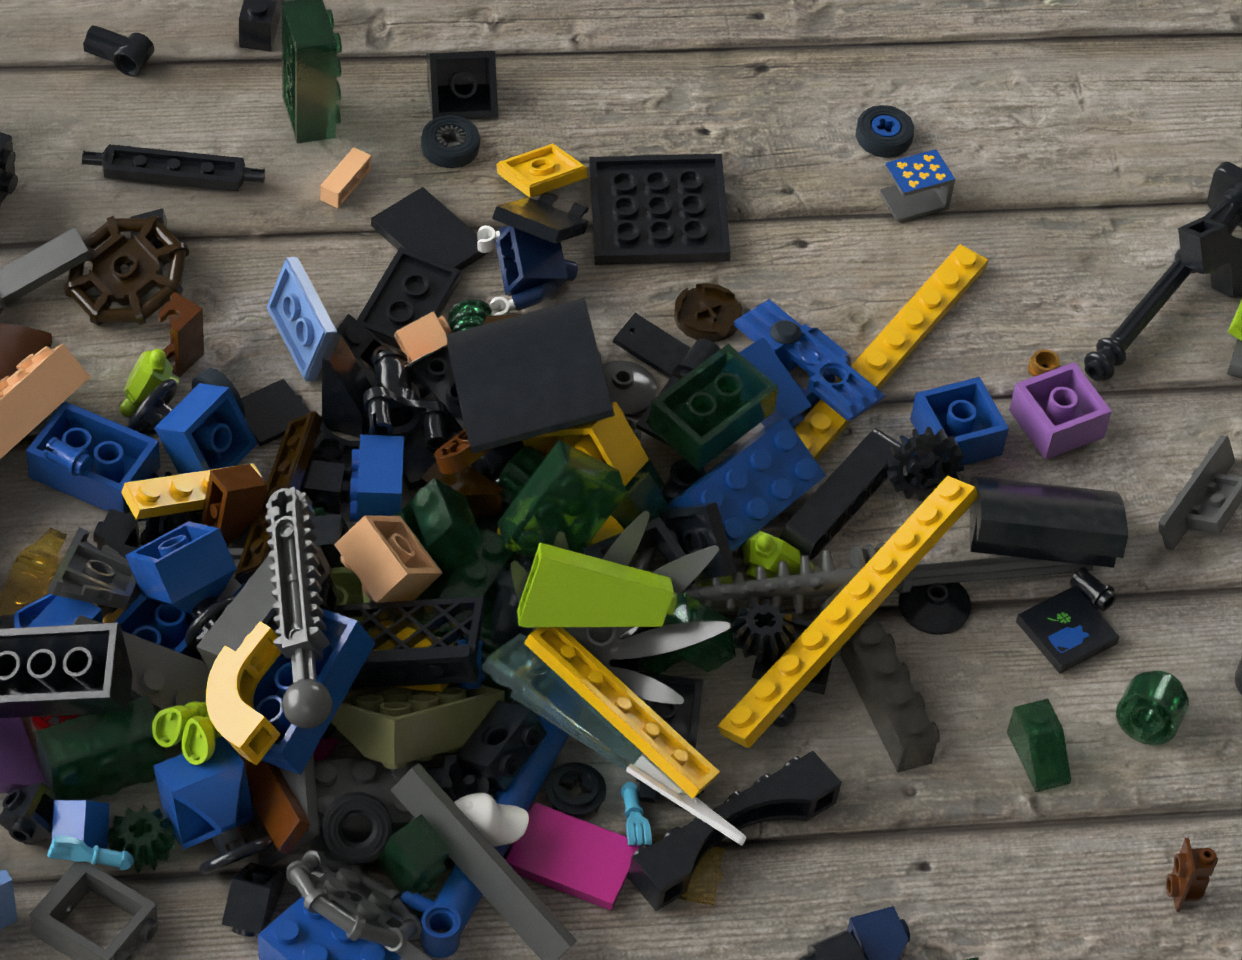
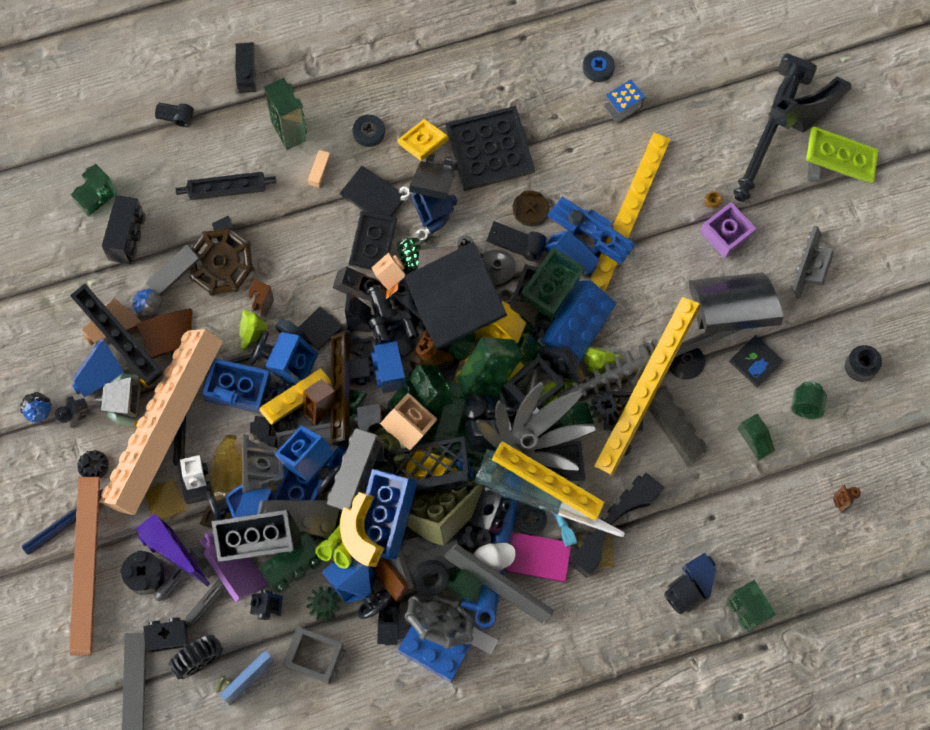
camera: 10 degrees left, 20 degrees up
medium azure piece [47,836,134,870] -> none
blue brick [51,800,110,849] -> none
dark grey gear [265,487,333,729] -> none
medium blue tile [266,257,337,381] -> none
black slope [426,51,498,119] -> none
lime slope [517,543,677,628] -> none
black beam [780,428,902,561] -> none
black gear [886,427,964,501] -> none
blue brick [910,377,1009,465] -> none
black pin [1070,567,1117,611] -> none

